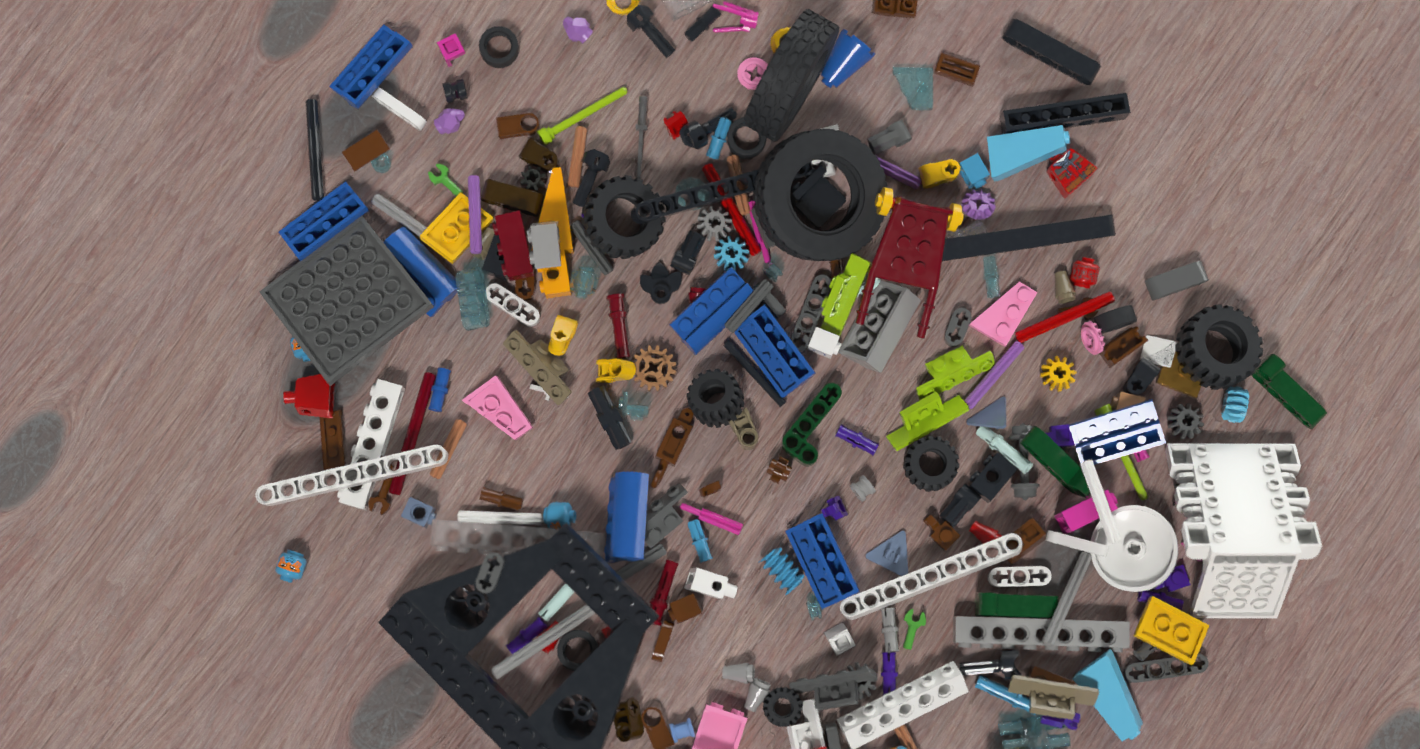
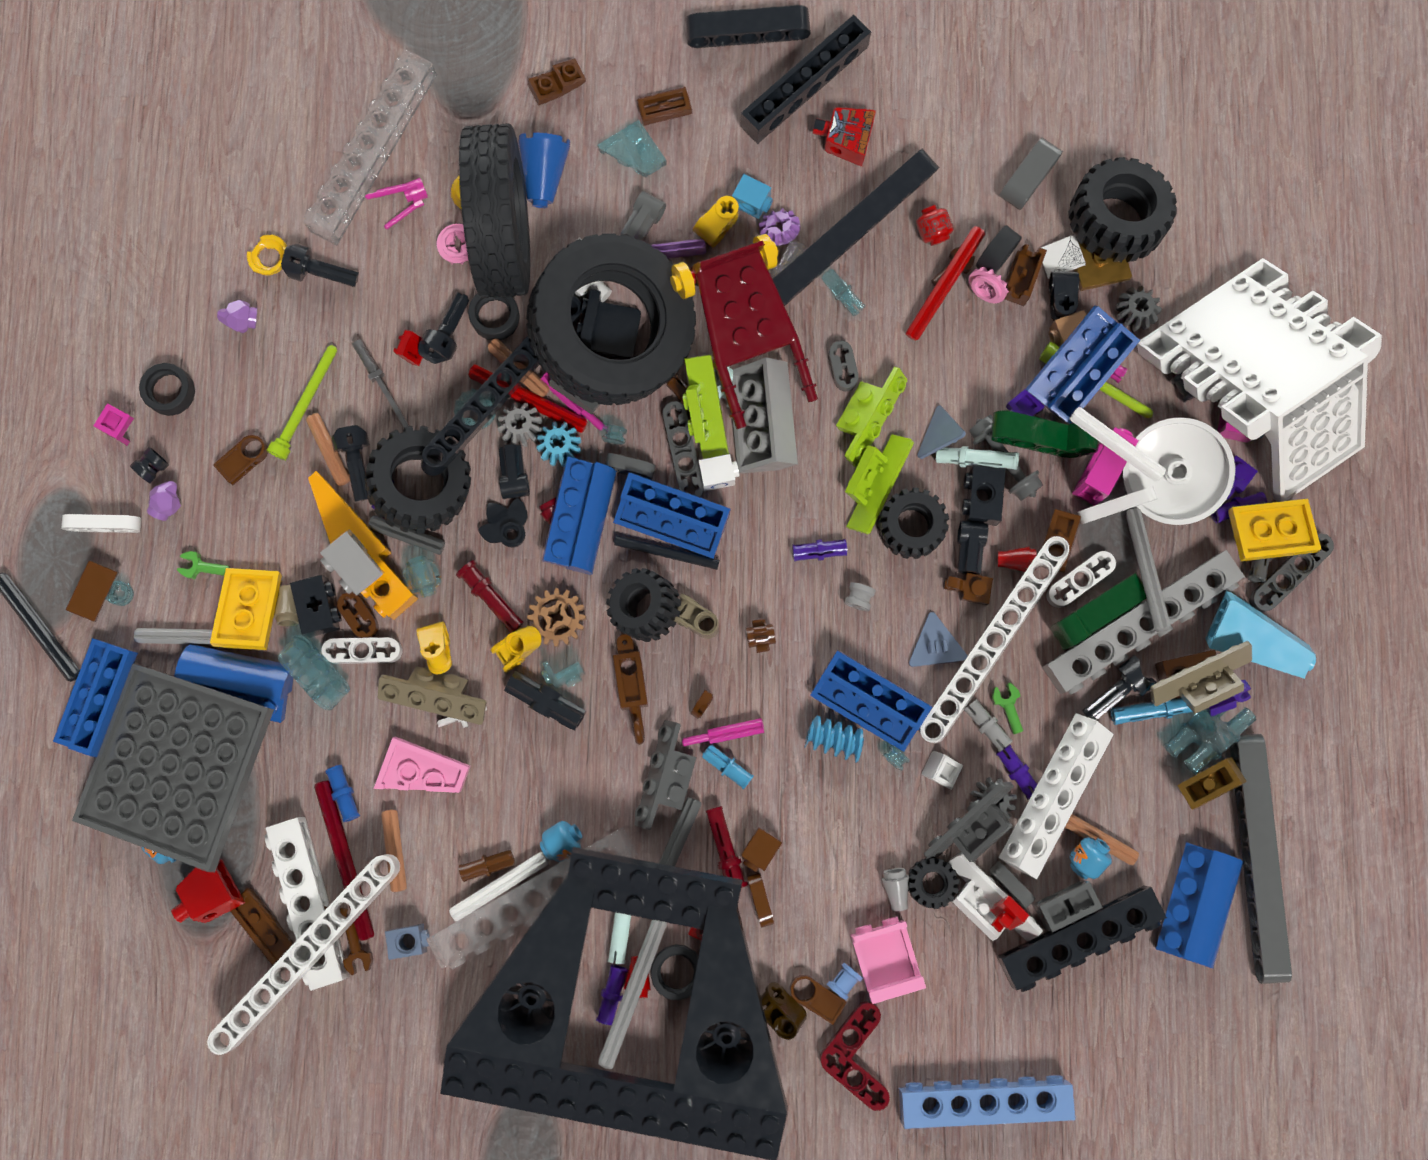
camera: 30 degrees left, 0 degrees up
dark azure head [275,550,307,583] -> none
blue brick [329,24,413,109] -> none
medium lavender axle [468,175,482,254] -> none
dark grey beam [476,553,505,593] -> none
dark brown beam [480,179,544,217] -> none
dark red brick [492,210,535,281] -> none
dark brown piece [518,138,560,174] -> none
pearl dark grey gear [520,166,546,192] -> none
blue brick [604,472,649,563] -> none
black axle [684,6,721,42] -> none
white torso [684,568,738,599] -> none
dark azure axle [706,117,731,160] -> none
light grey cone [723,662,755,684] -> none
dark grey axle [725,279,773,333] -> none
dark green beam [781,383,842,467] -> none
dark purple plate [821,496,848,520] -> none
medium lavender axle [964,341,1024,409] -> none
bright pink wing [969,282,1037,347] -> none
medium azure slope [987,125,1070,182] -> none
yellow gear [1040,356,1077,392] -> none
dark tan cone [1054,271,1076,304] -> none
medium azure gear [1221,386,1249,423] -> none
dark green beam [1252,354,1327,429] -> none

